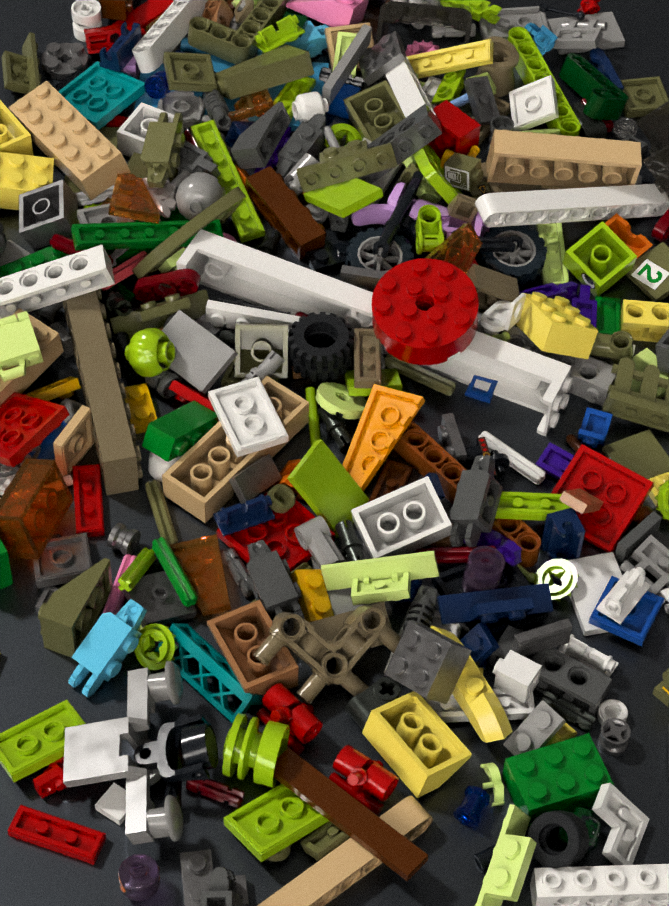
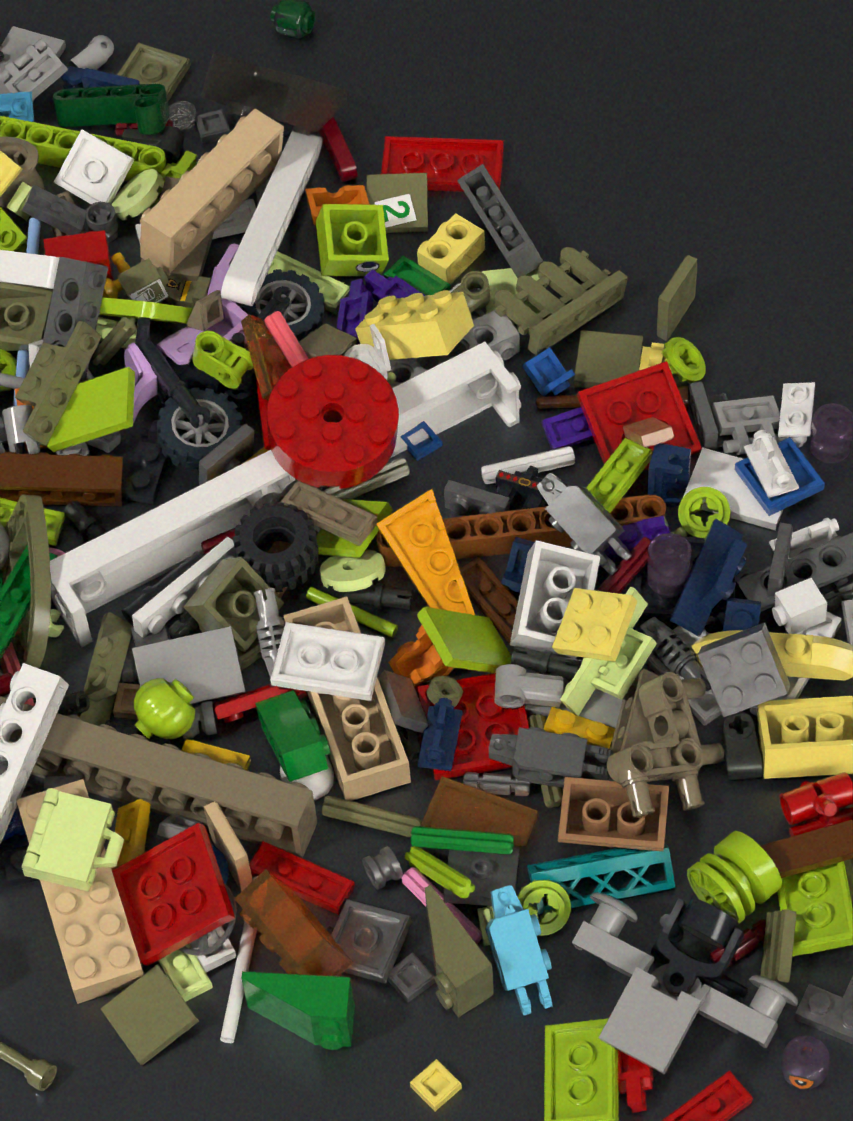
camera: 50 degrees left, 5 degrees up
white tile [95,783,126,826] -> none
dark red beam [133,269,201,303] -> none
red pin [256,683,323,755] -> none
none -> light grey piece [66,35,114,70]
none -> coral axle [264,311,309,367]
none -> light yellow plate [552,588,637,662]
none -> olive tile [760,909,797,984]

